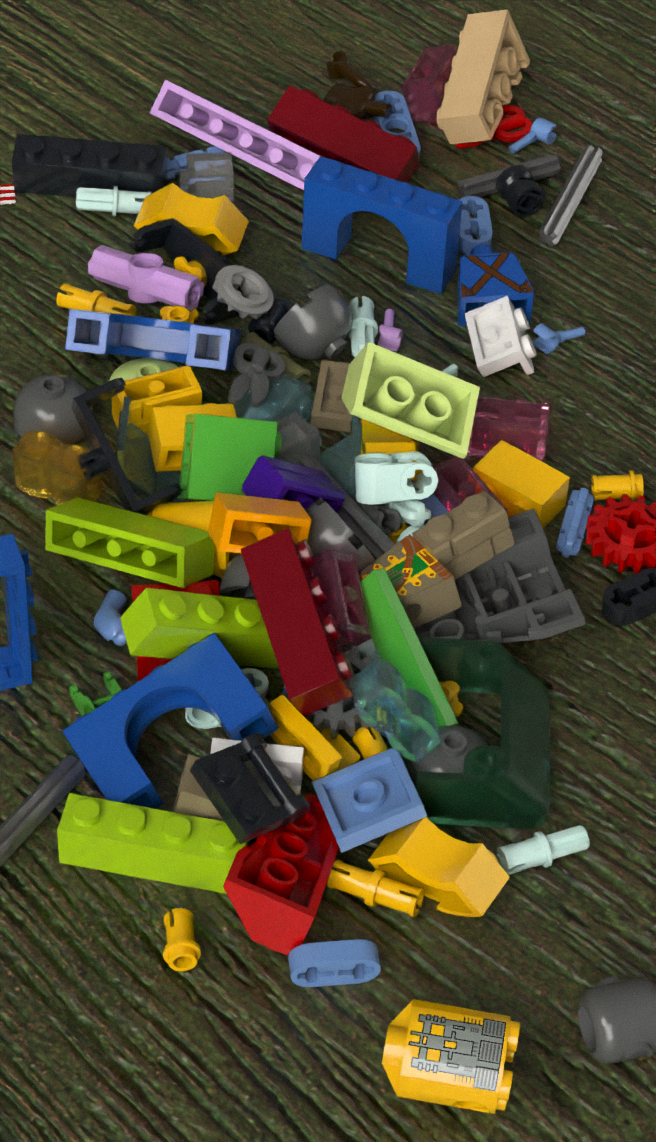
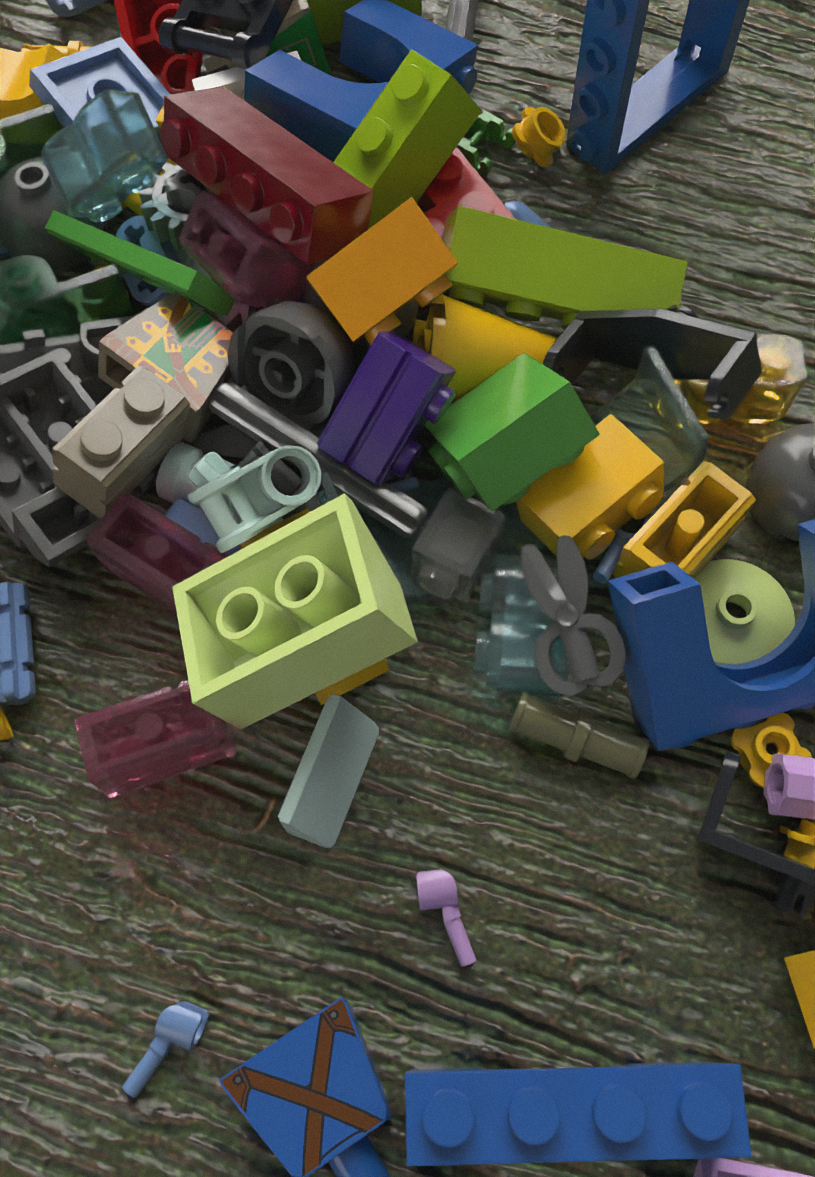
camera: 160 degrees right, 20 degrees up
light grey gear [212,265,274,320] -> none
black pin [248,298,289,344] -> none
dark grey cylinder [274,284,353,361] -> none
dark tan plate [311,360,353,432] -> none
light aqua axle [348,296,378,357] -> none
white bracket [464,296,537,377] -> none
yellow brick [470,440,570,528] -> none
none -> yellow plate [512,107,566,168]

